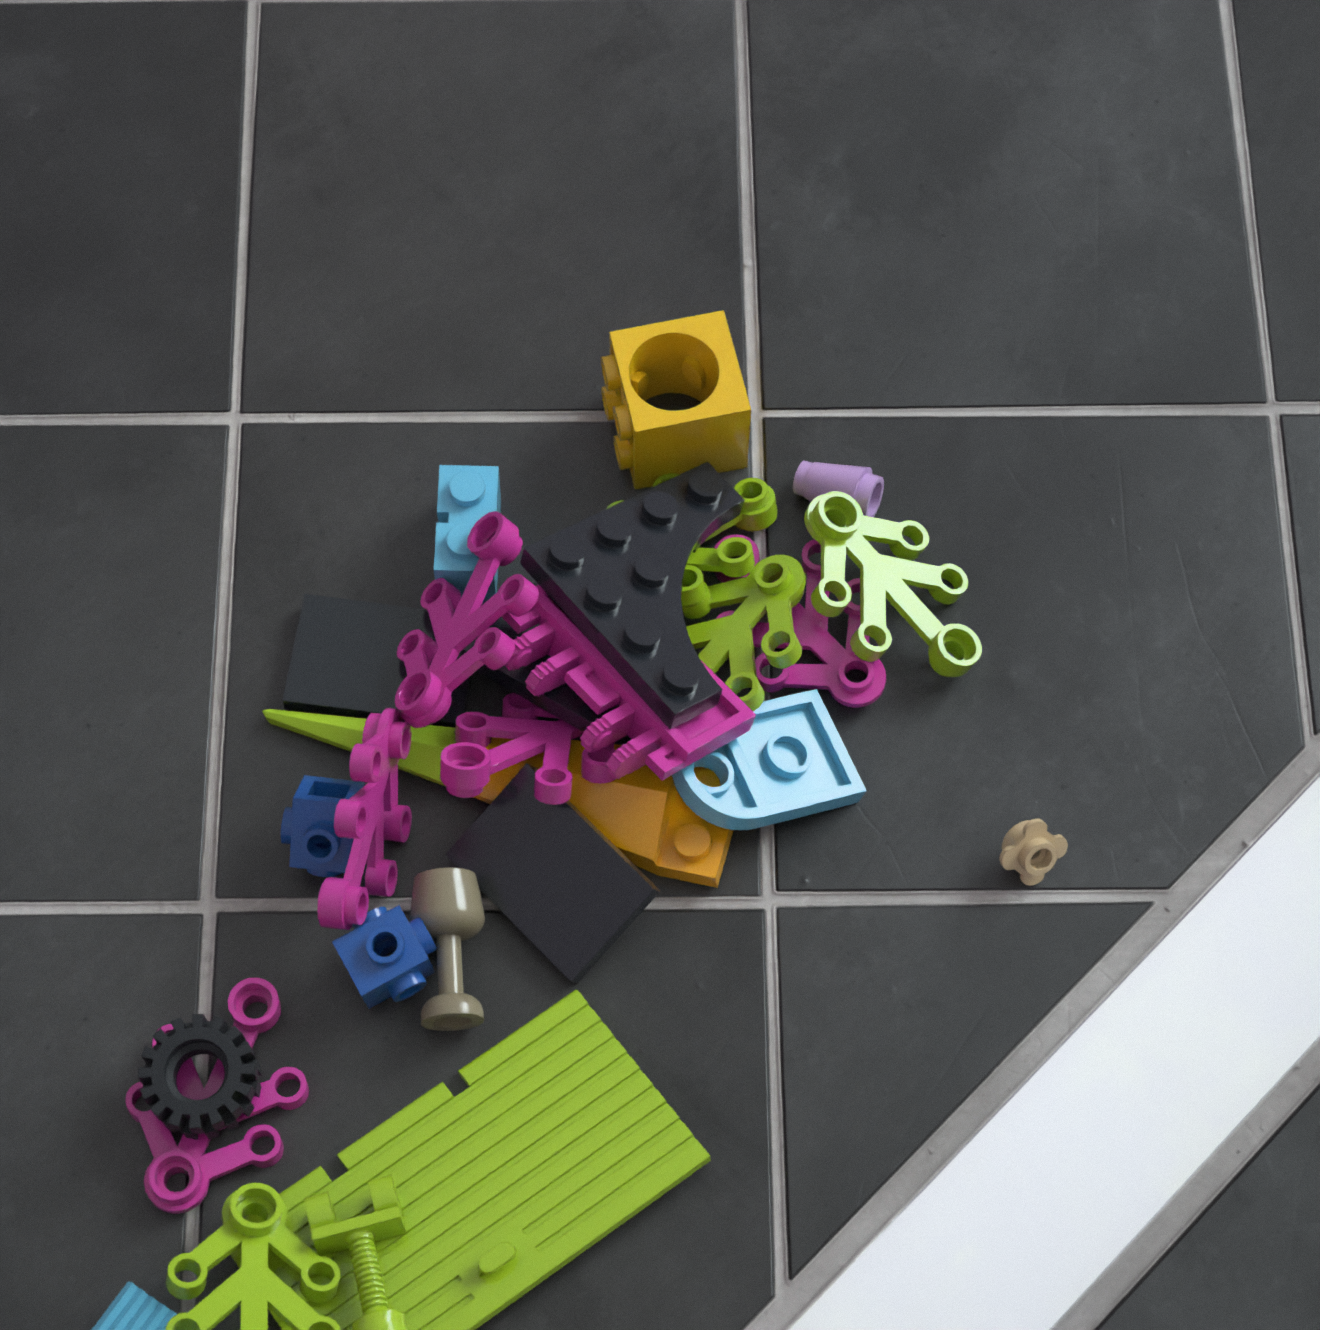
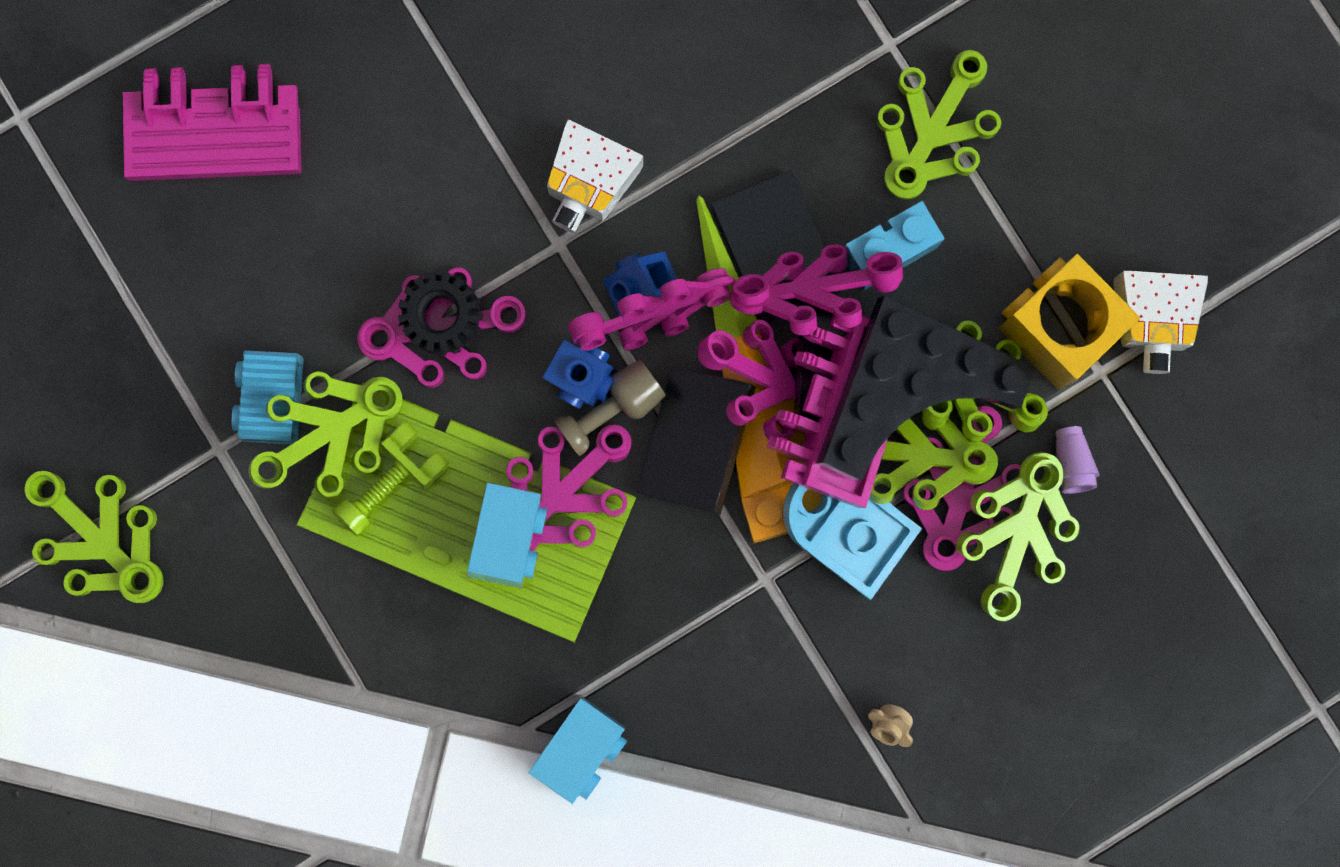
camera: 55 degrees right, 20 degrees up
none -> medium azure piece [467,483,548,588]
none -> dark pink plant [506,425,631,551]
none -> medium azure piece [528,696,627,805]
none -> white torso [547,119,643,233]
none -> lime plant [877,50,1001,200]
none -> white torso [1114,271,1208,374]

